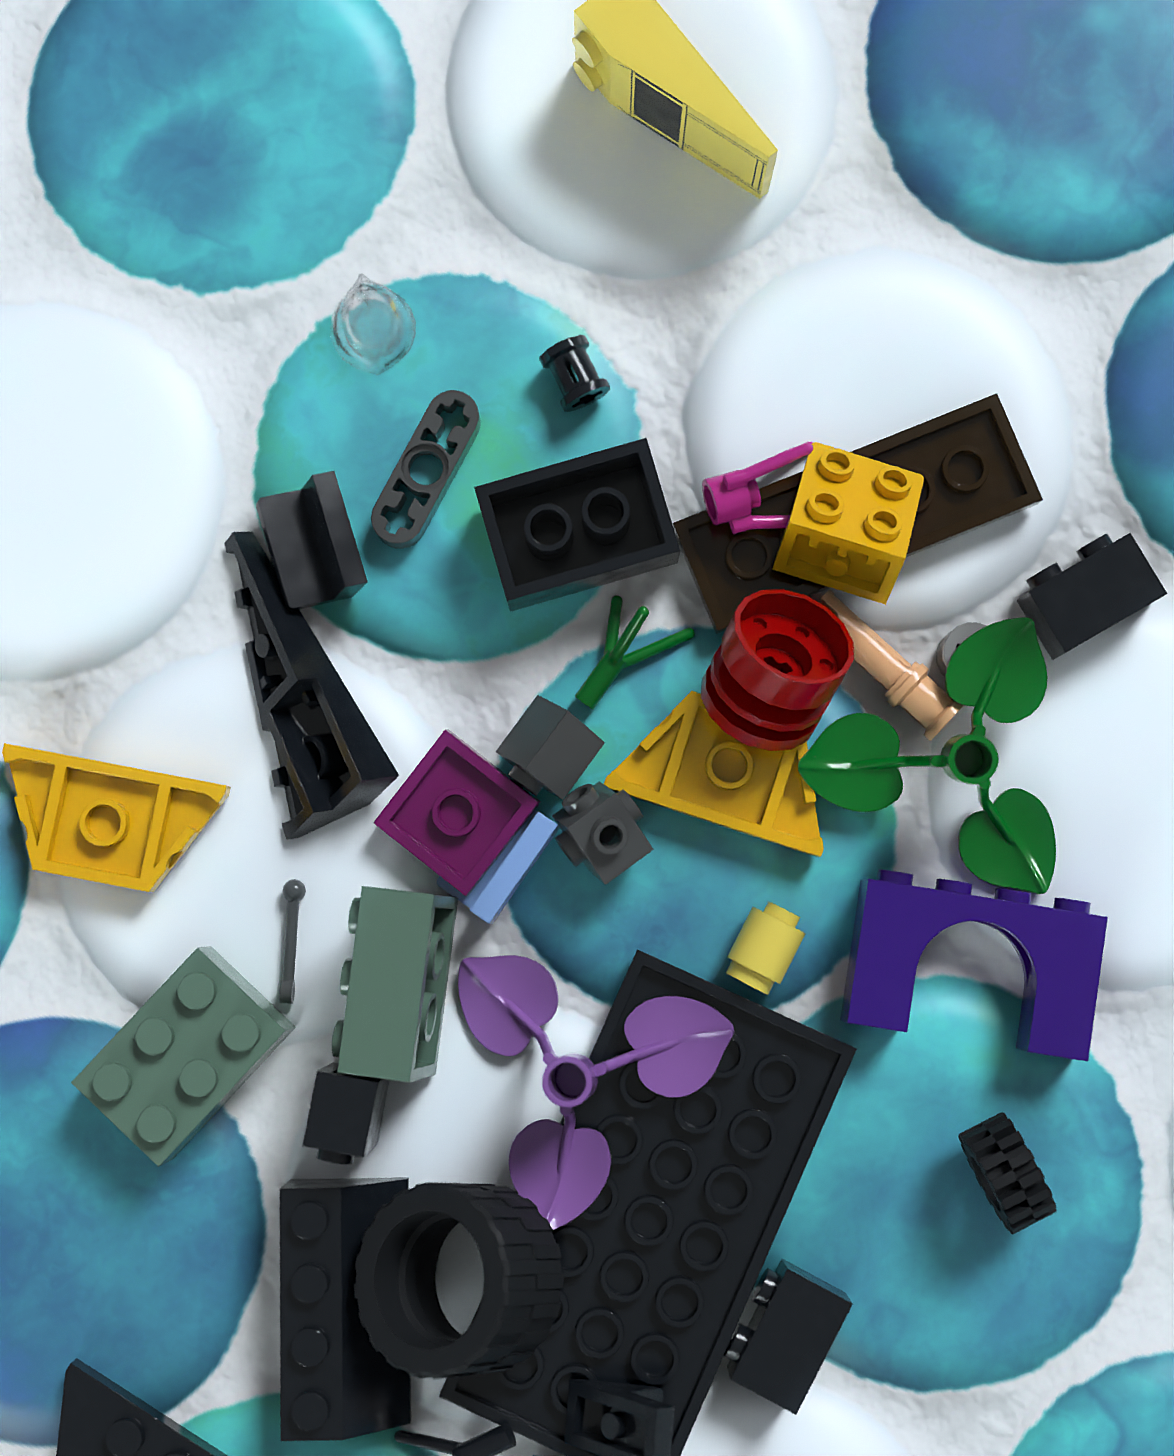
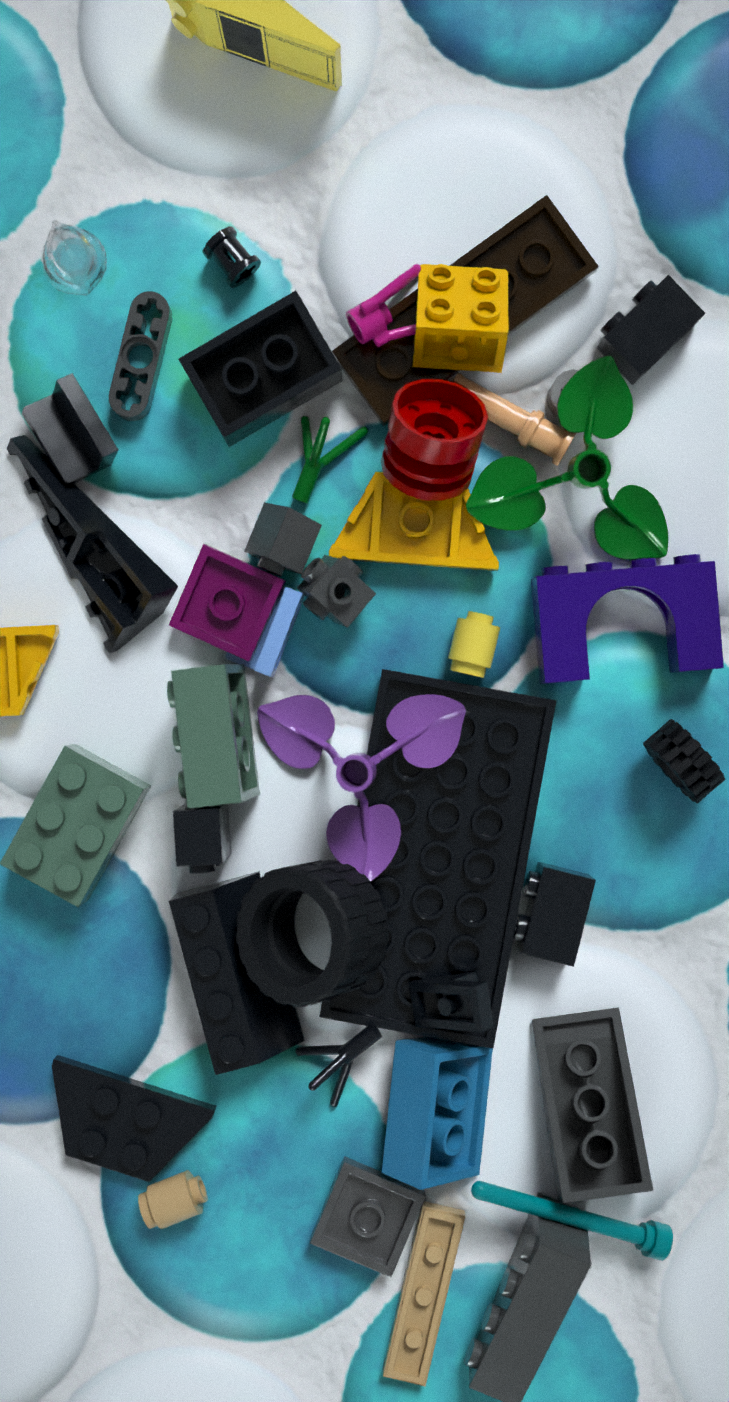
camera: 20 degrees left, 5 degrees up
dark grey hinge [280,879,306,1004] -> none

